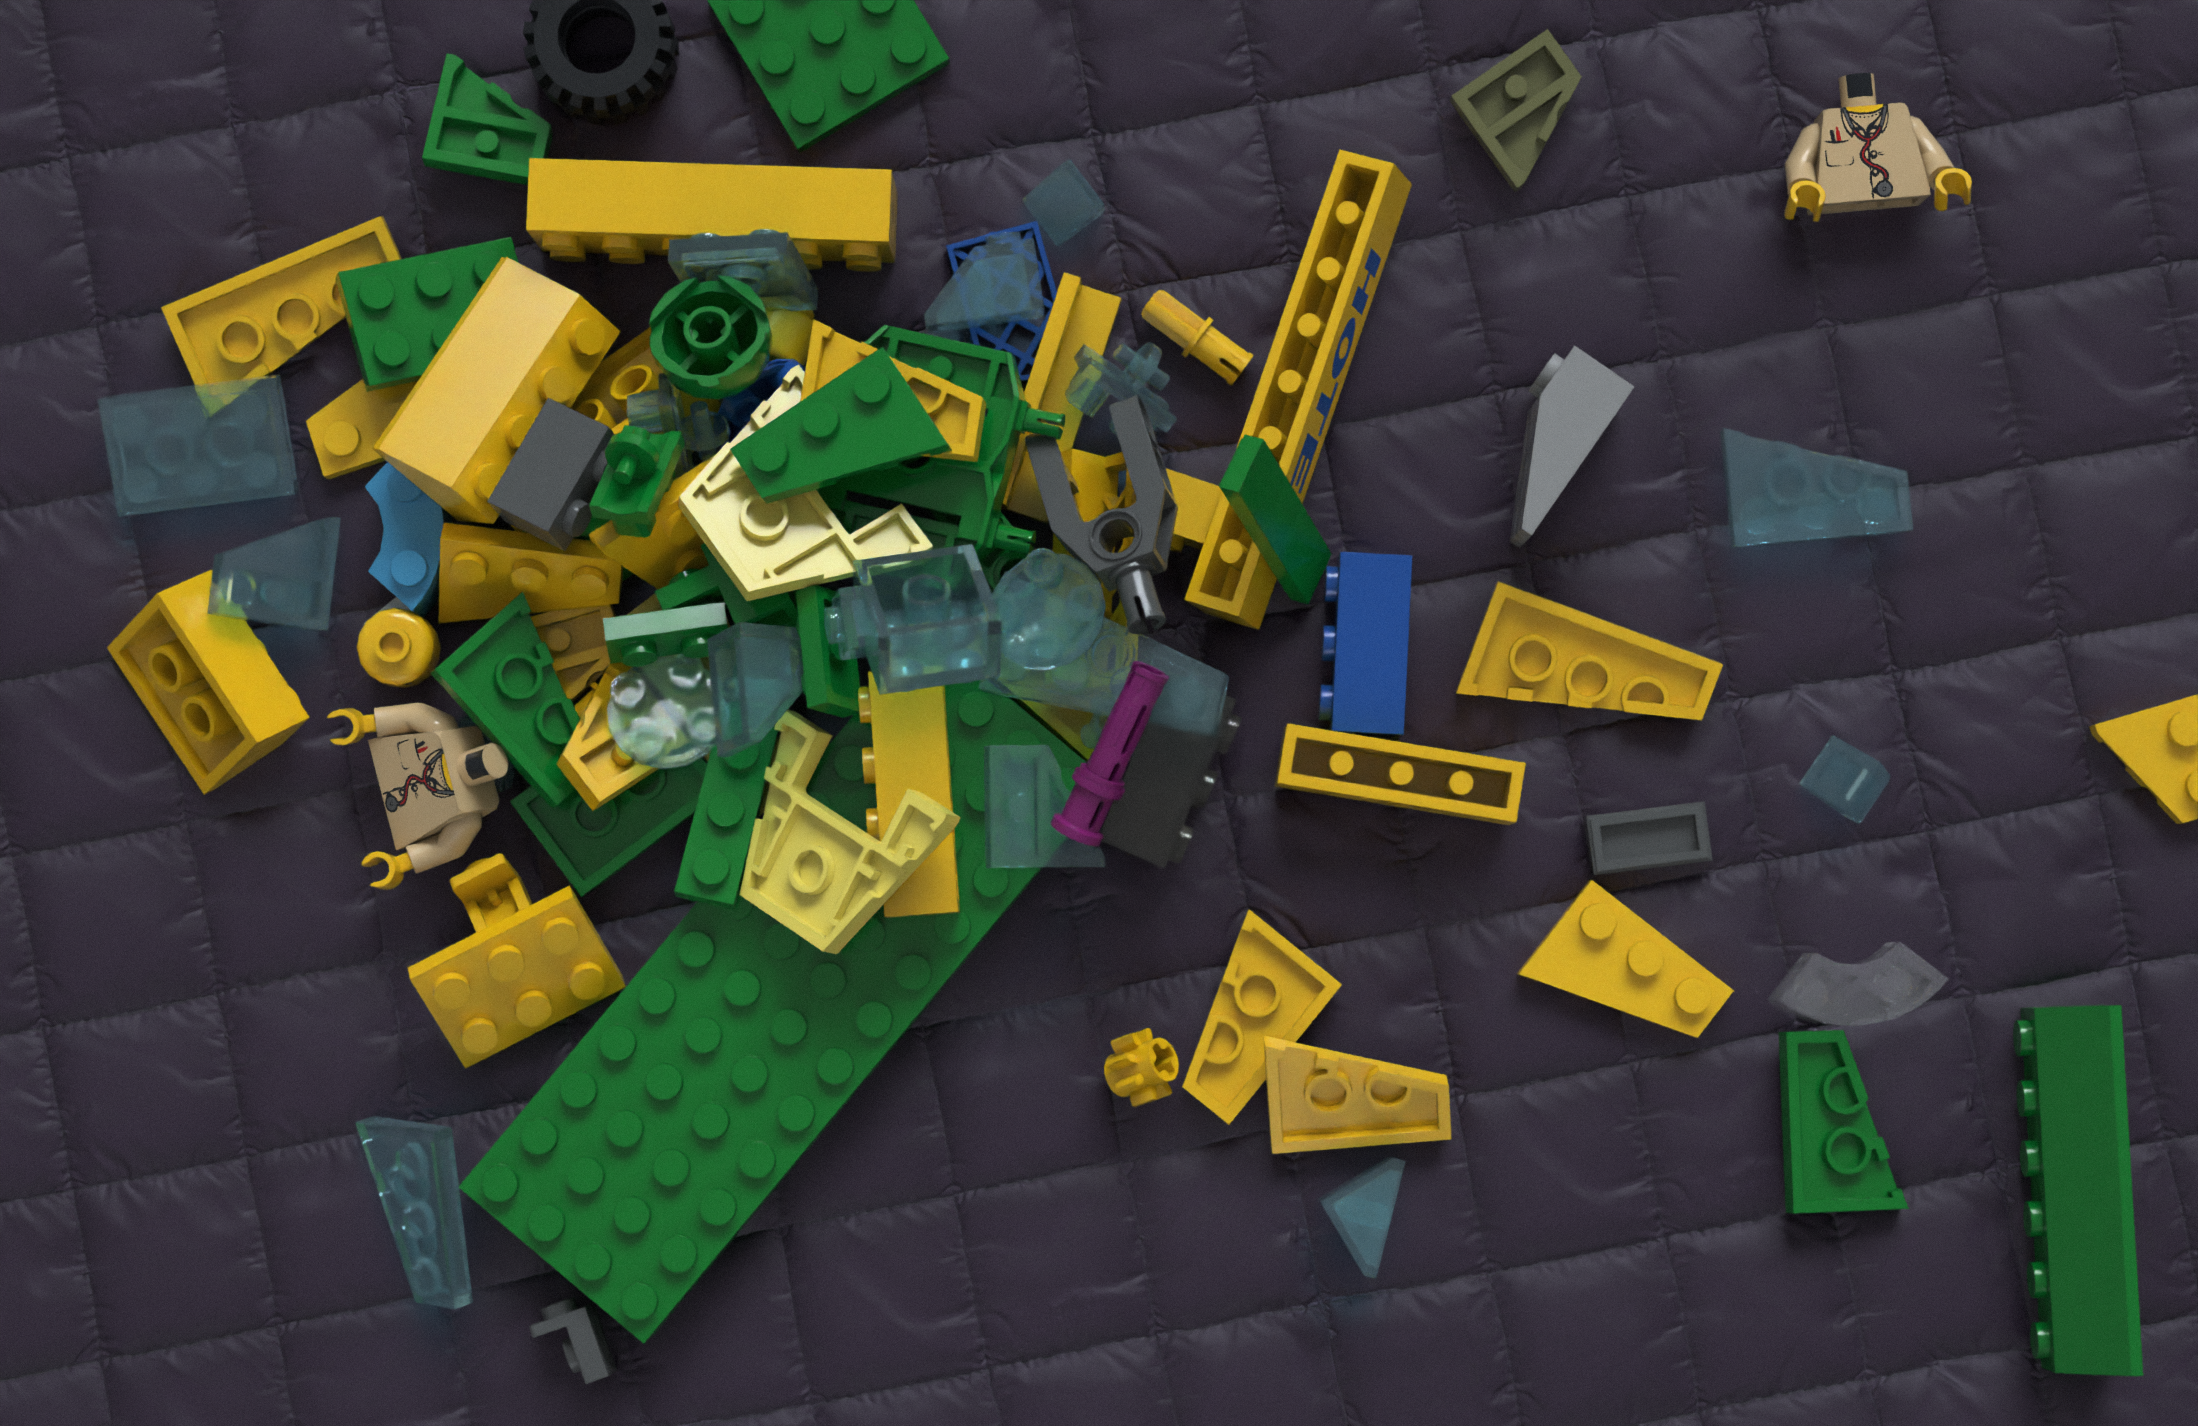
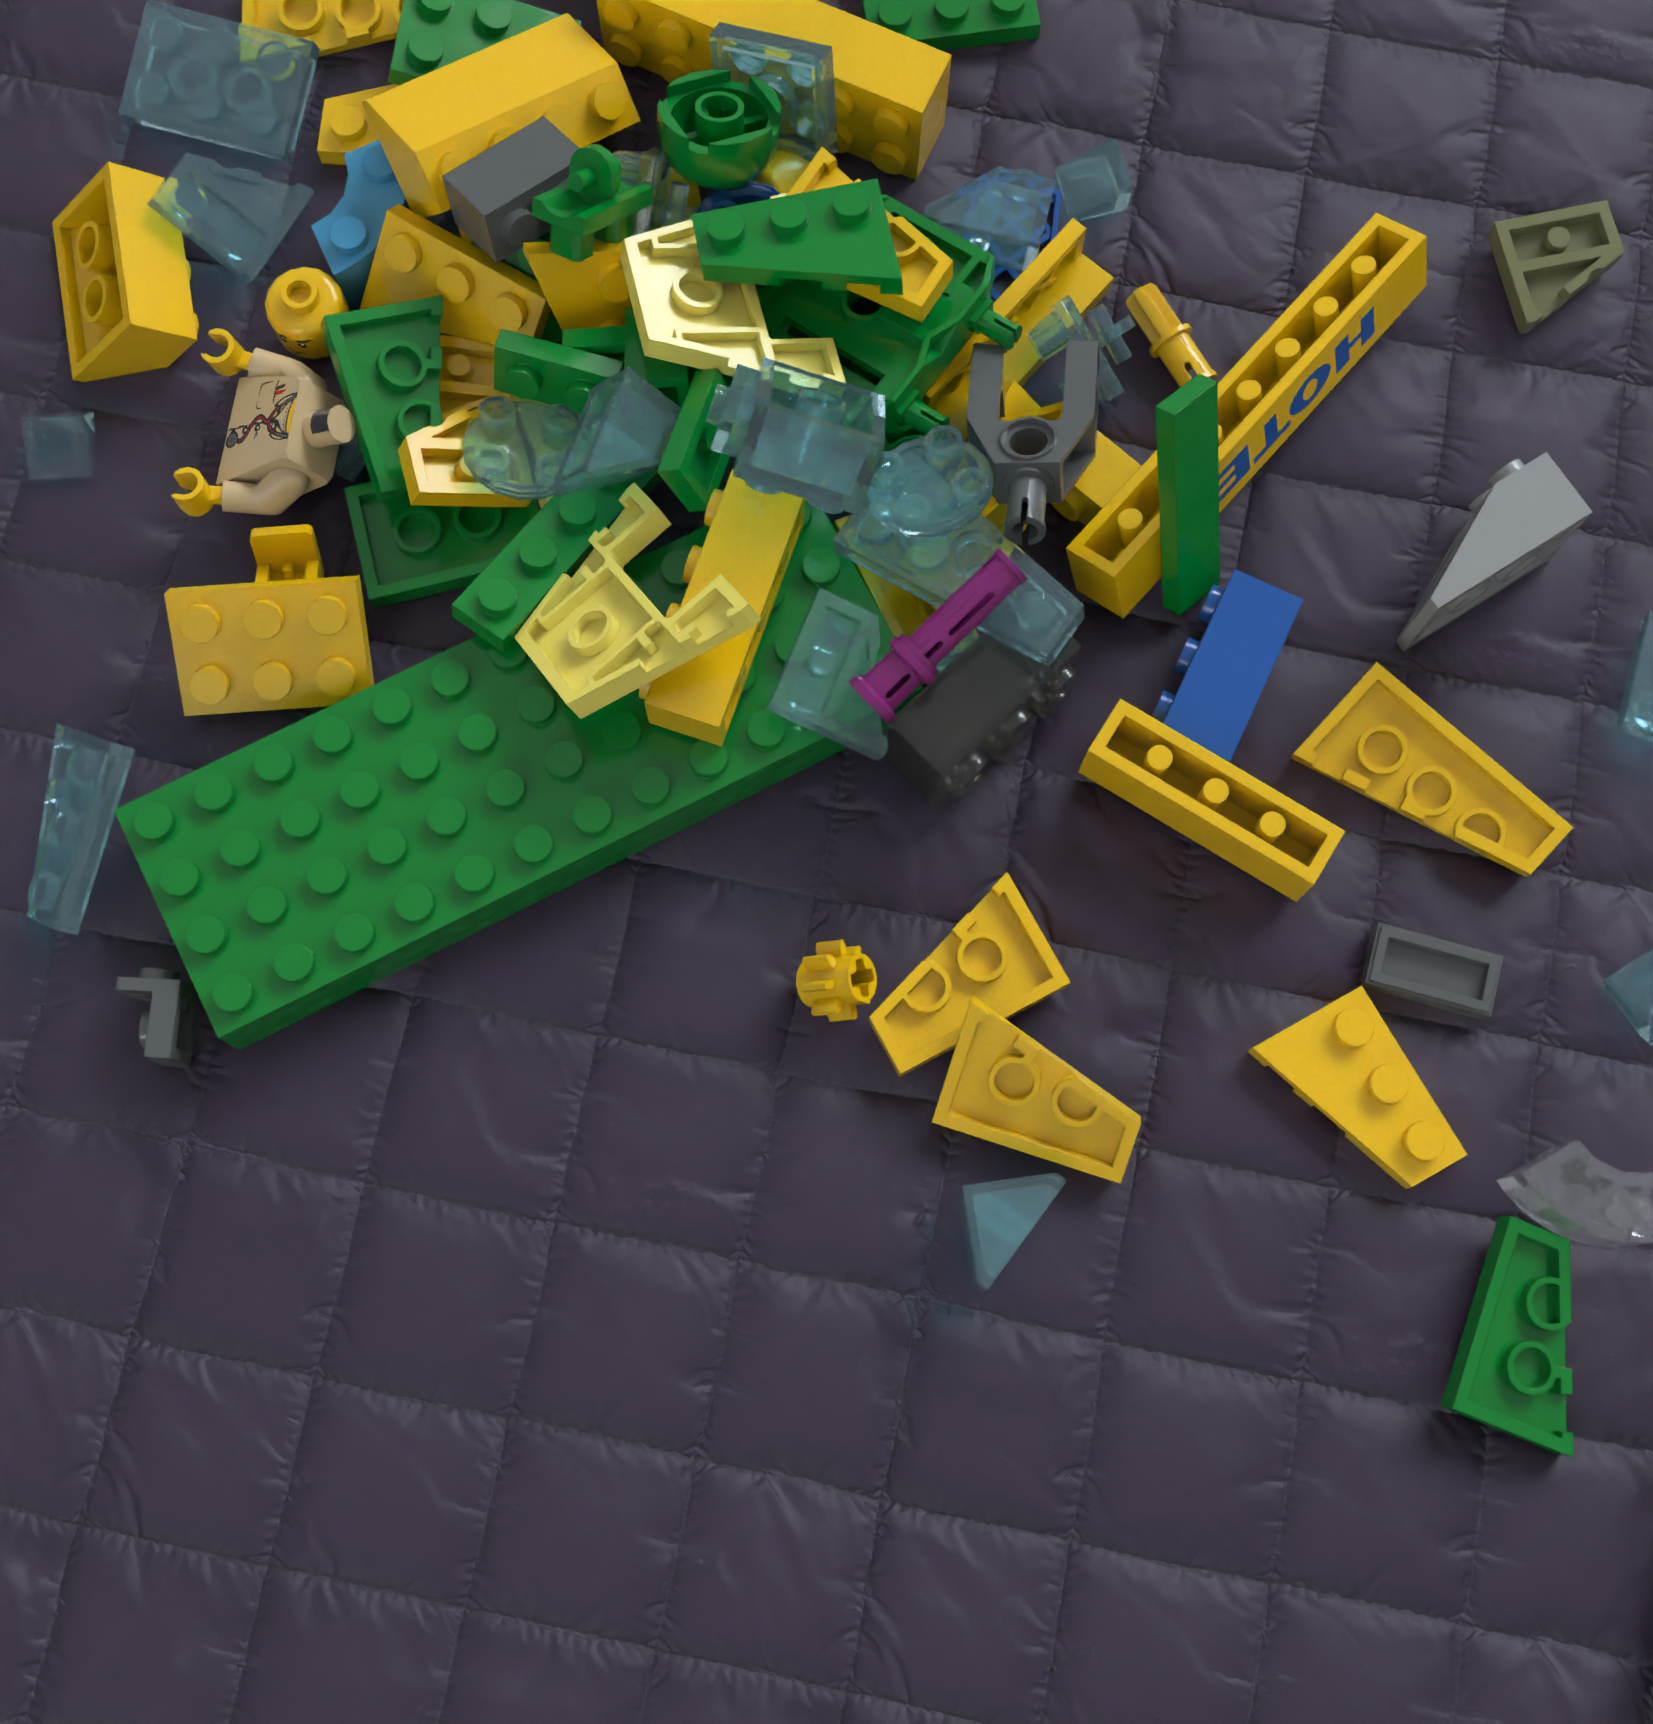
camera: 20 degrees right, 10 degrees down
none -> clear light blue slope [21,412,95,480]

